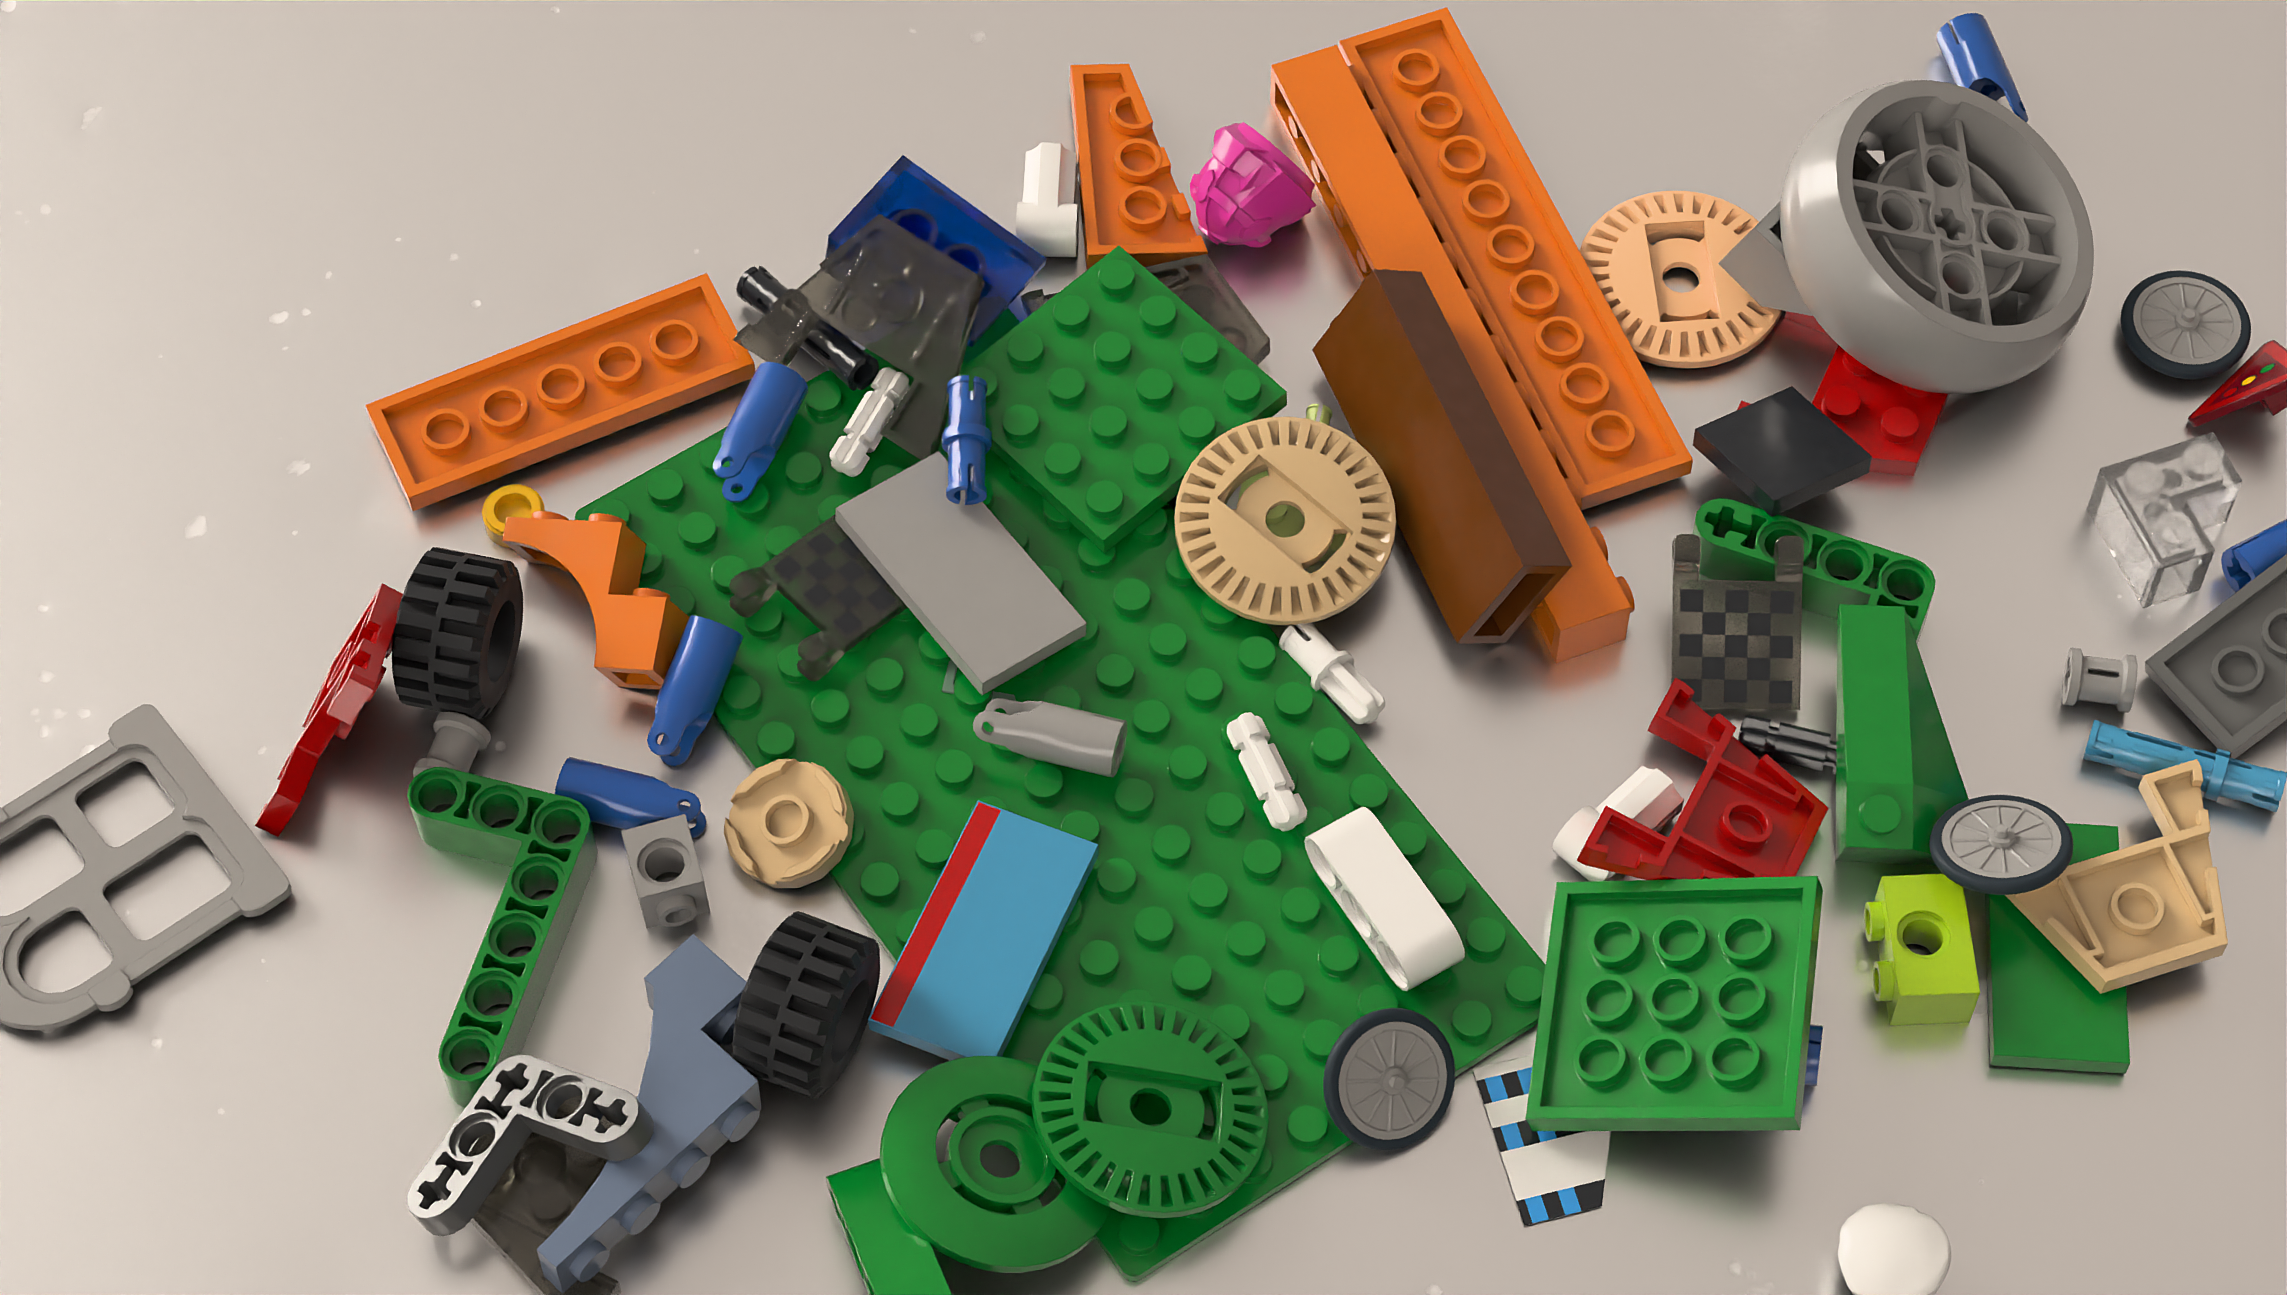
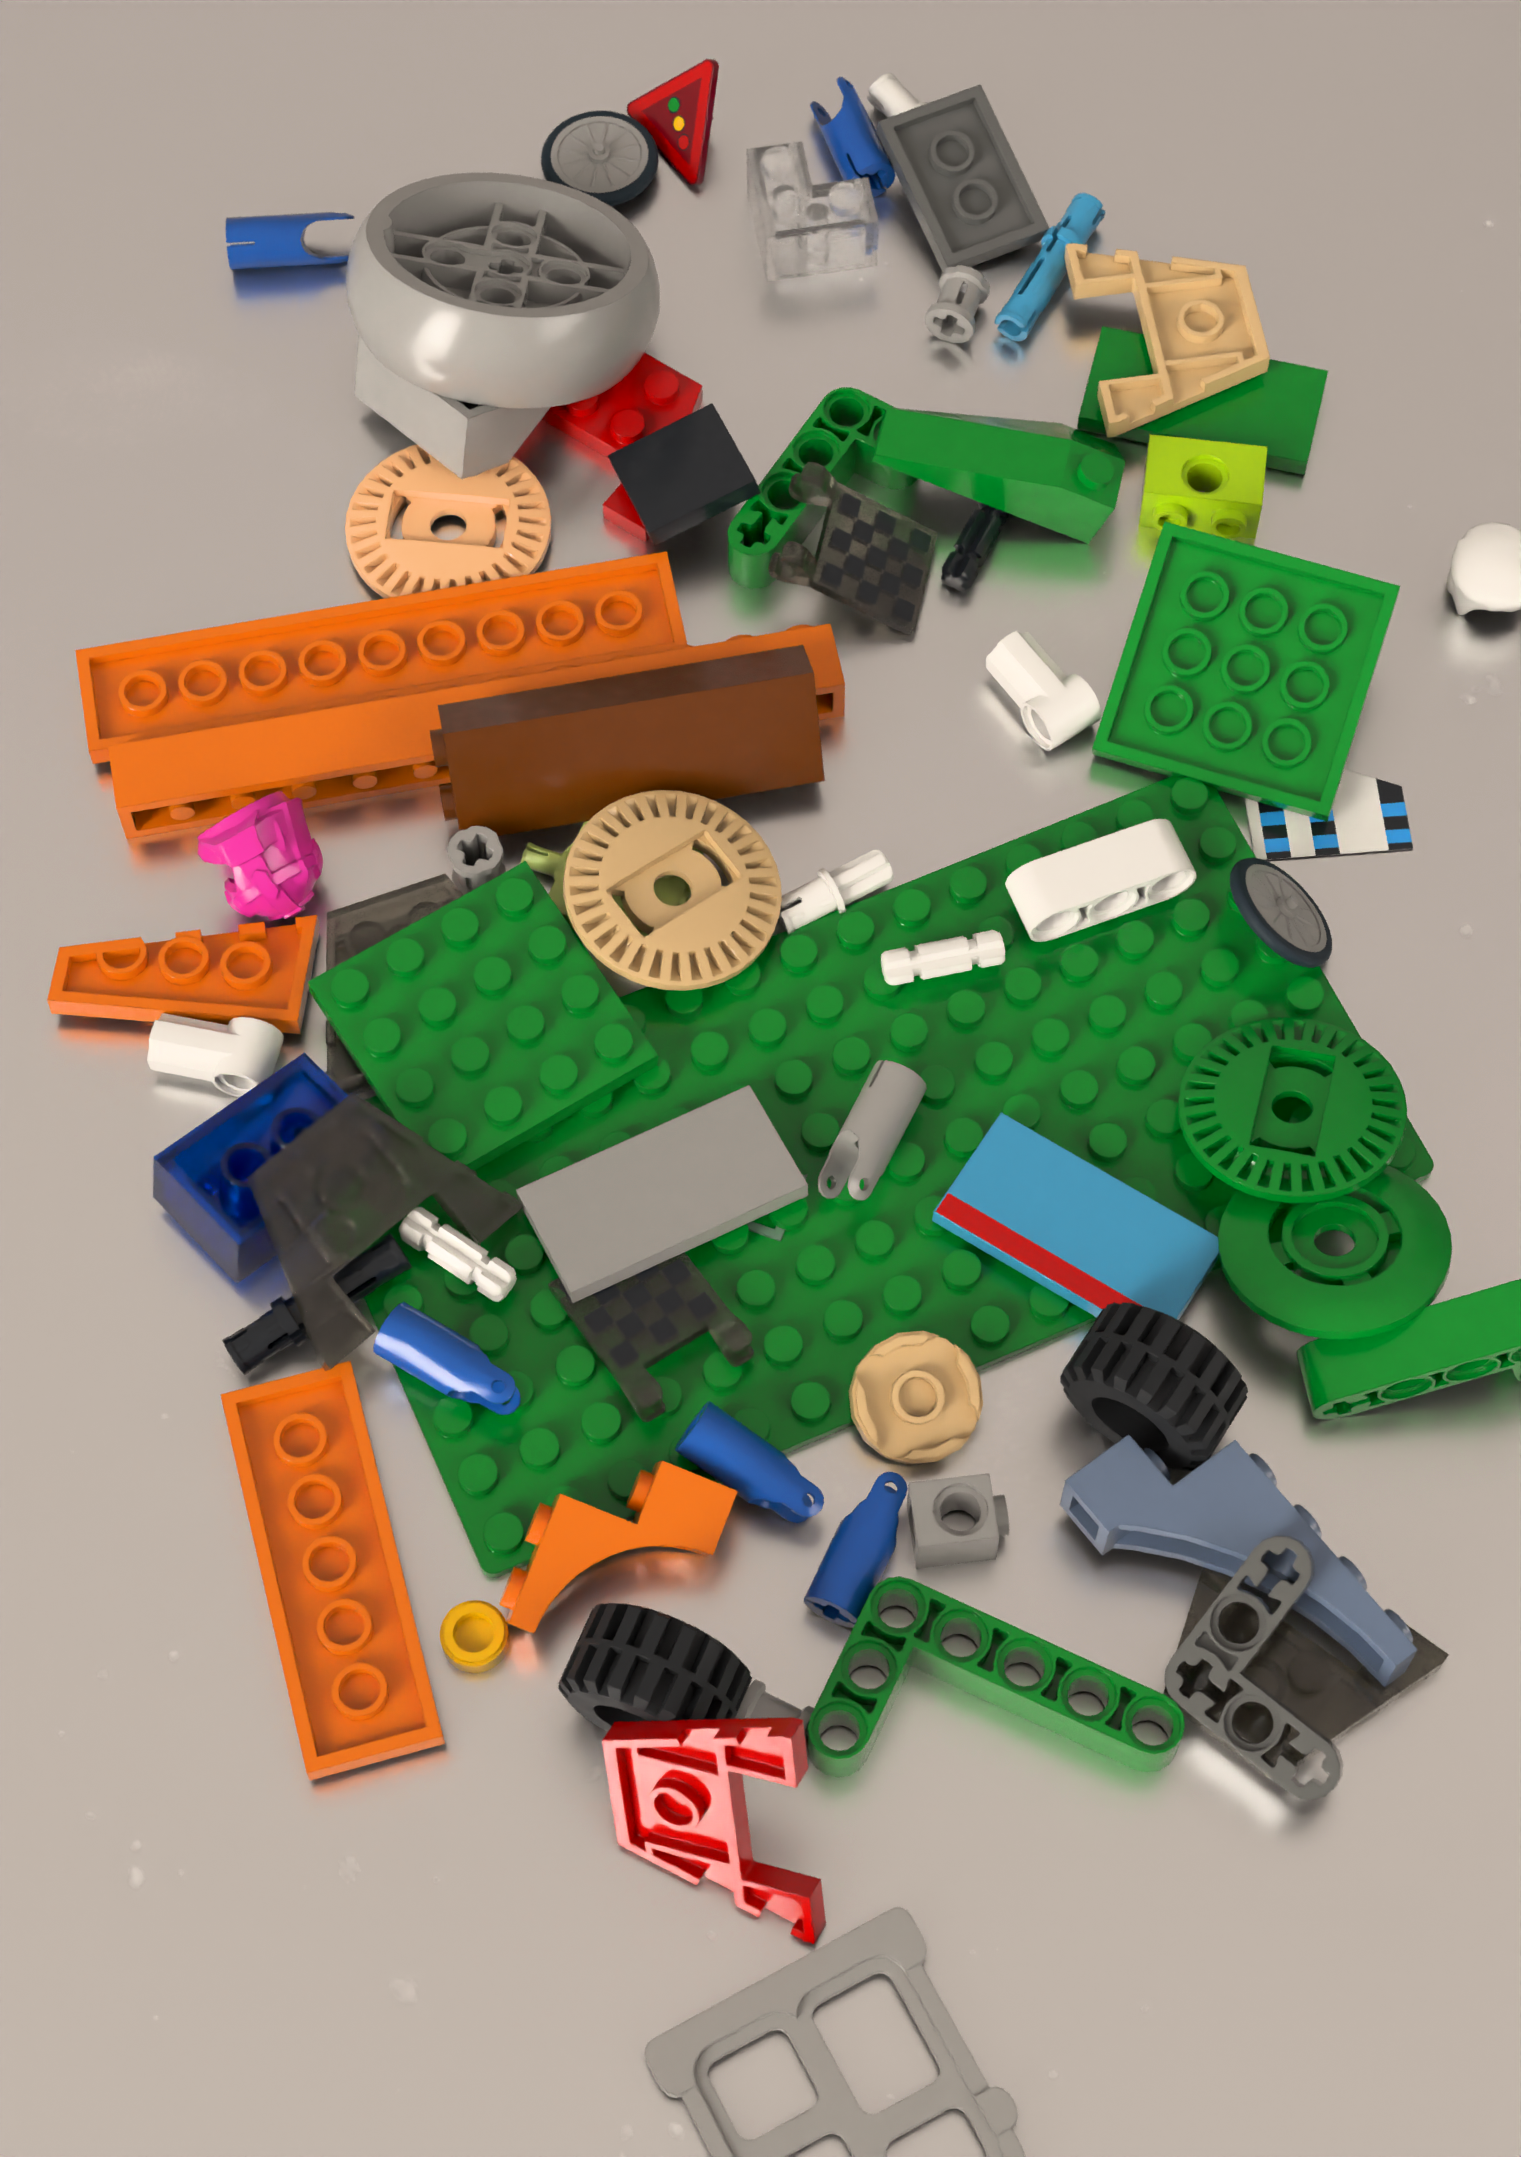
camera: 80 degrees left, 5 degrees up
blue pin [942,375,992,505] -> none
red wing [1576,678,1829,880] -> none
light grey wheel [1929,795,2074,895] -> none
none -> light grey bush [447,826,506,897]

